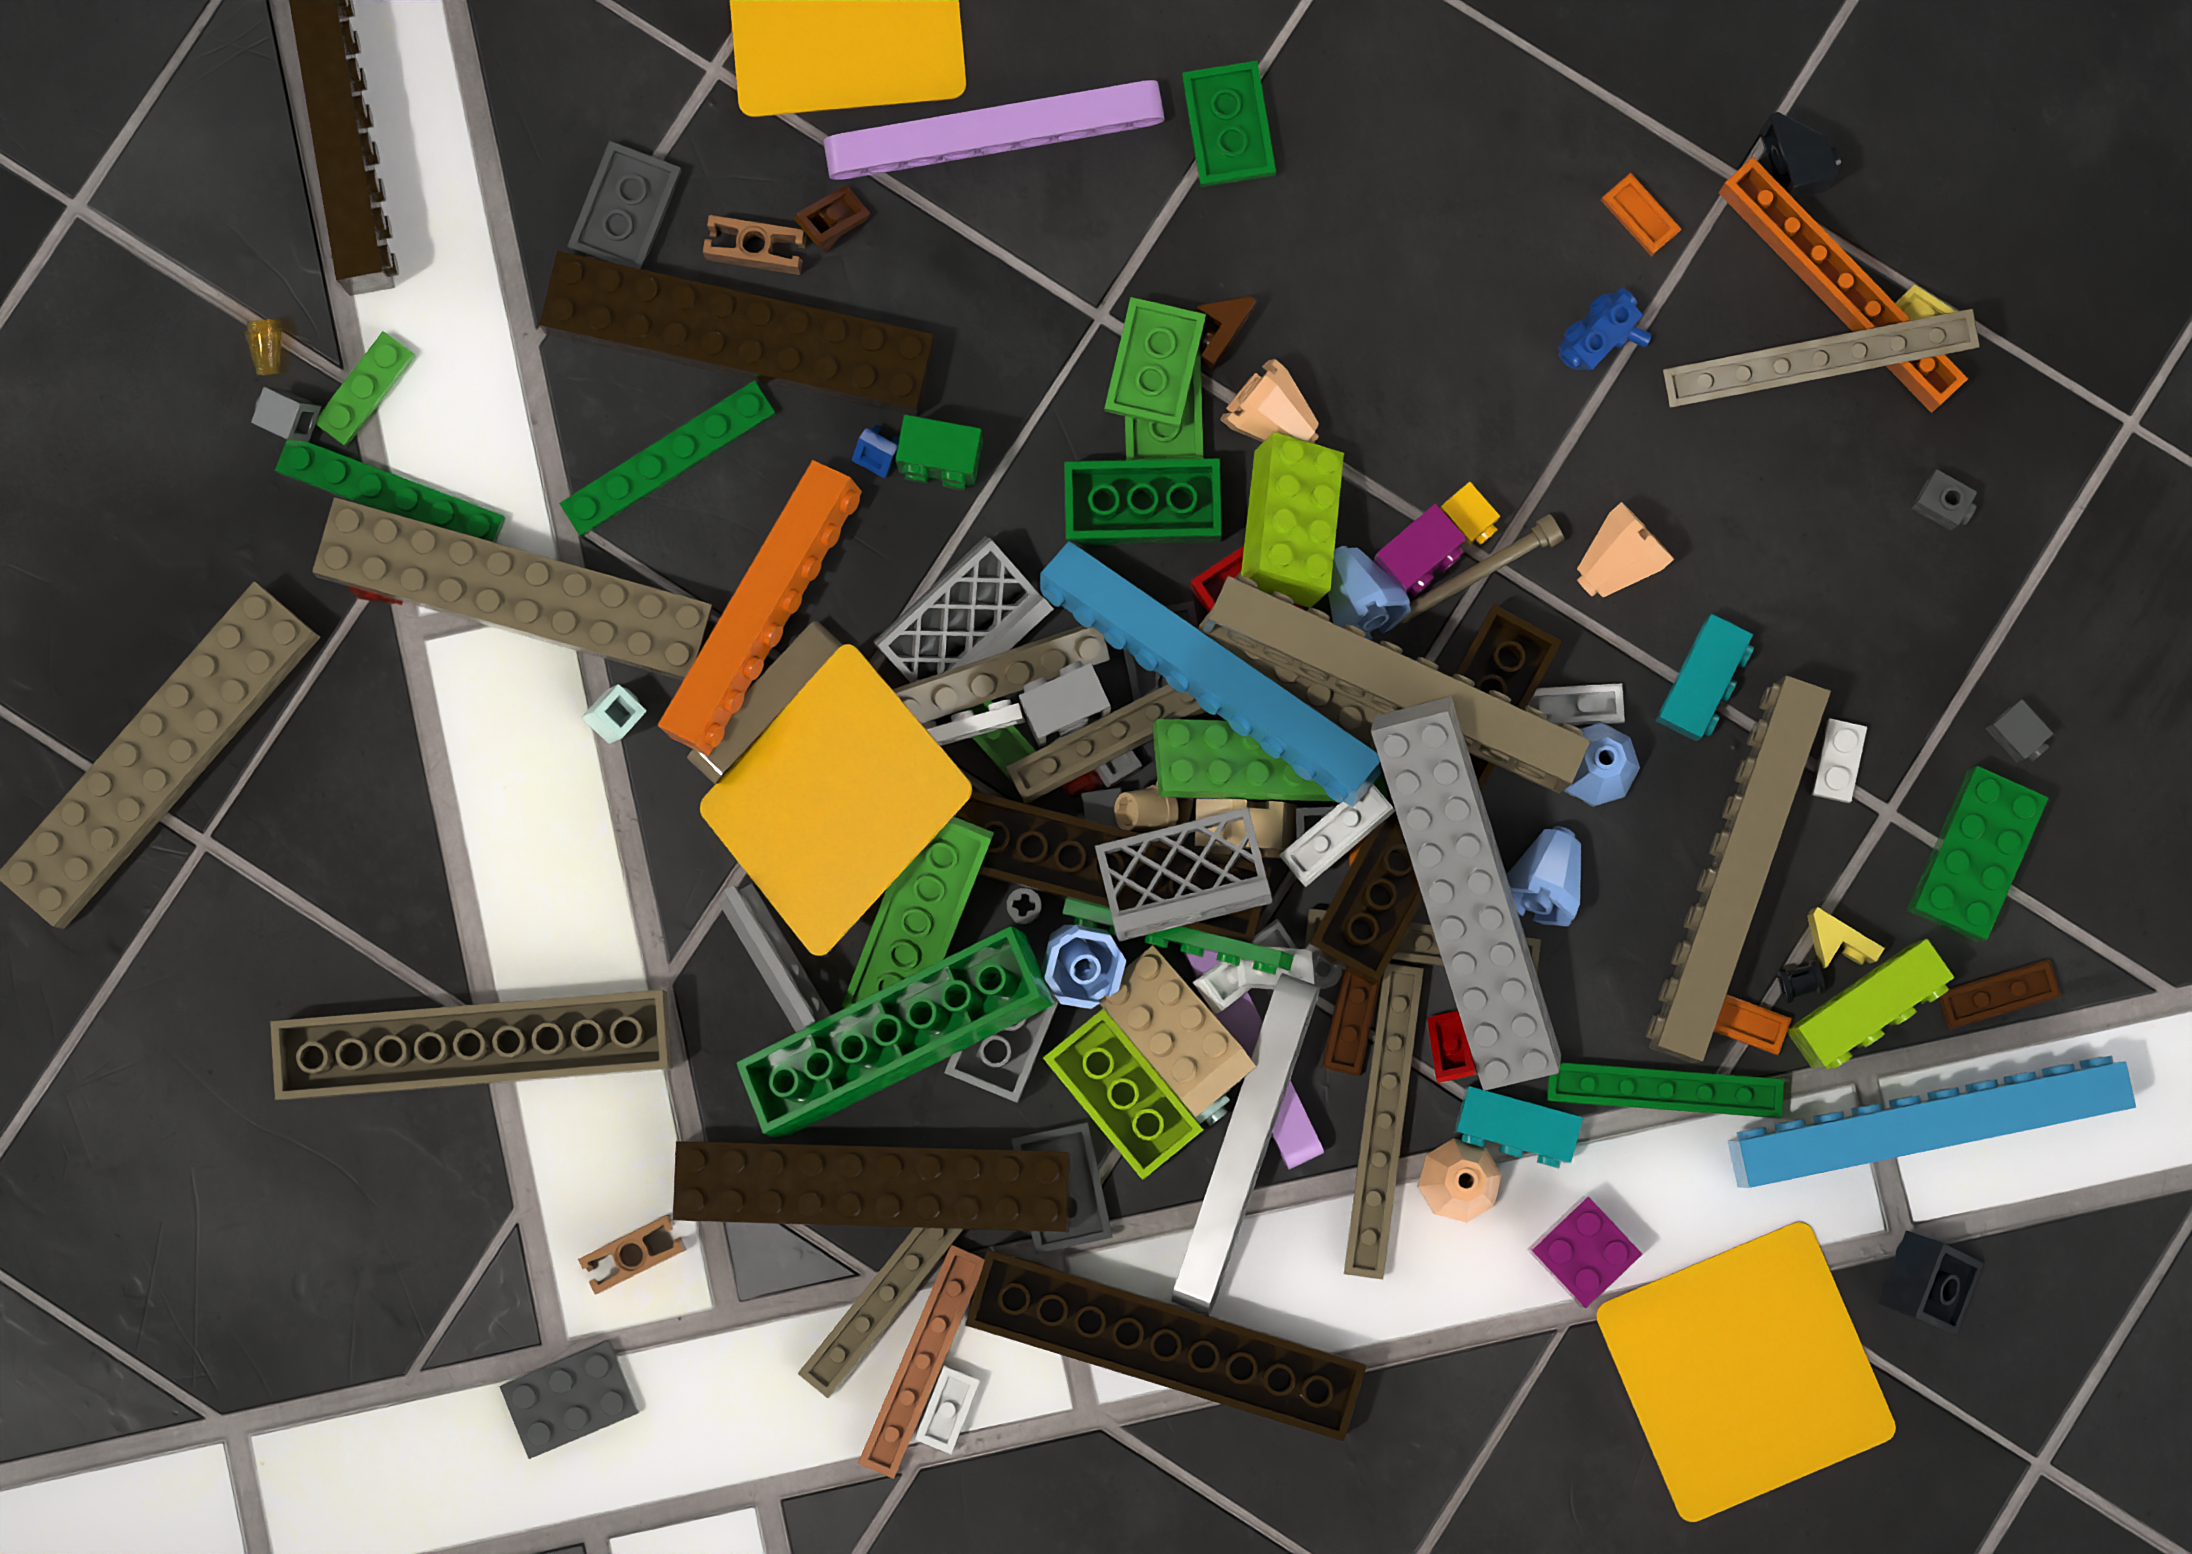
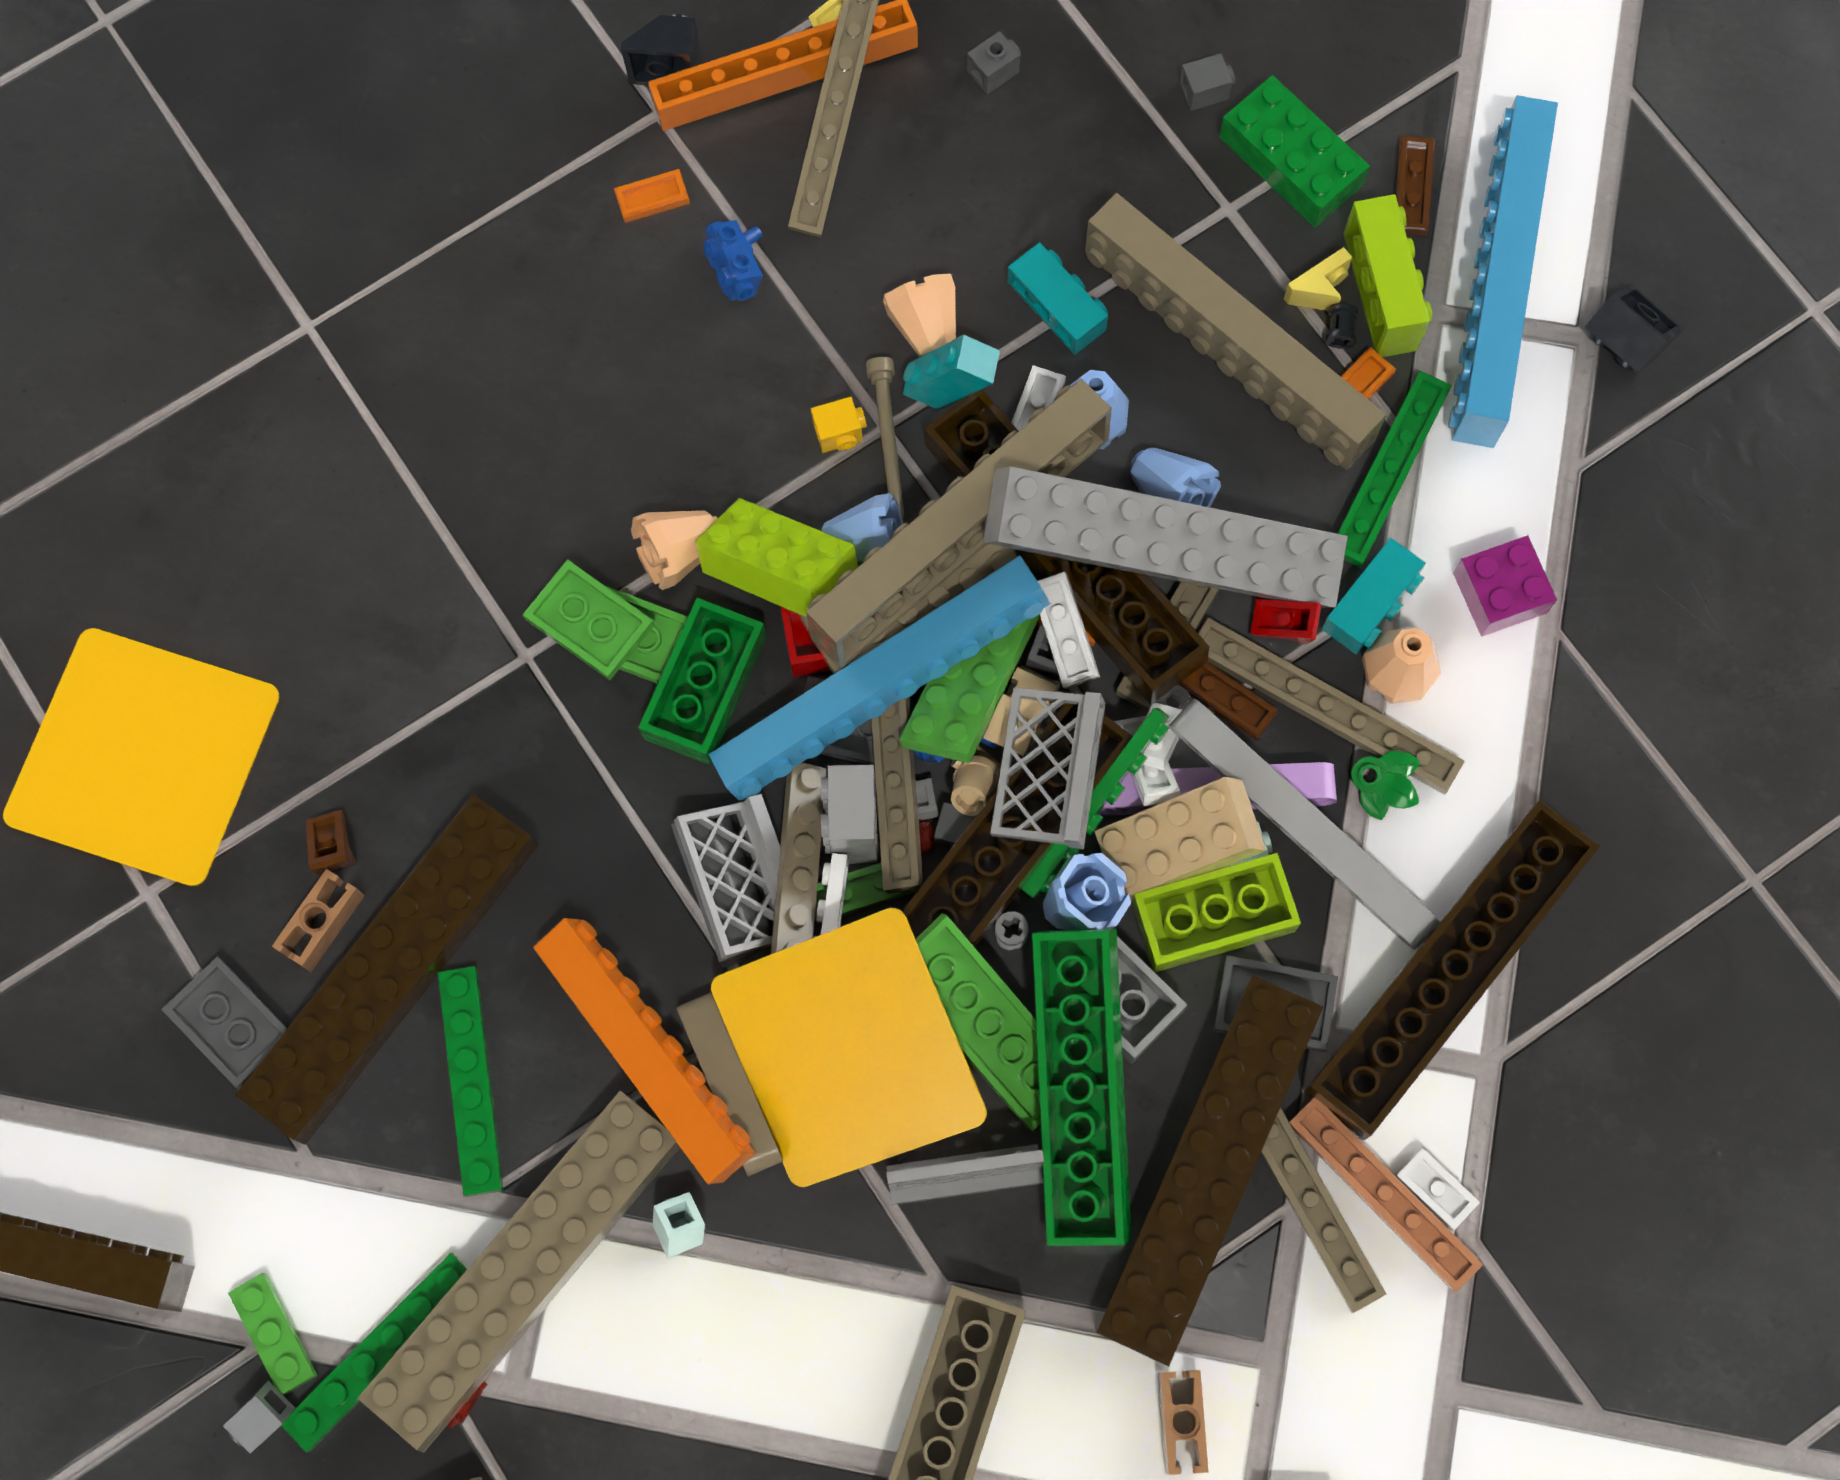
camera: 65 degrees left, 10 degrees down
clear yellow cone [244,319,283,376] -> none
lavender beam [823,80,1165,180] -> none
blue tile [851,425,900,479] -> none
green brick [896,415,983,490] -> none
green plate [1182,61,1276,187] -> none
reddish brown slope [1196,296,1256,371] -> none
magenta brick [1373,503,1466,598] -> none
yellow piece [1596,1222,1896,1522] -> none
white plate [1811,718,1867,803] -> none
none -> teal brick [903,335,1000,410]
none -> green plate [1351,750,1420,820]

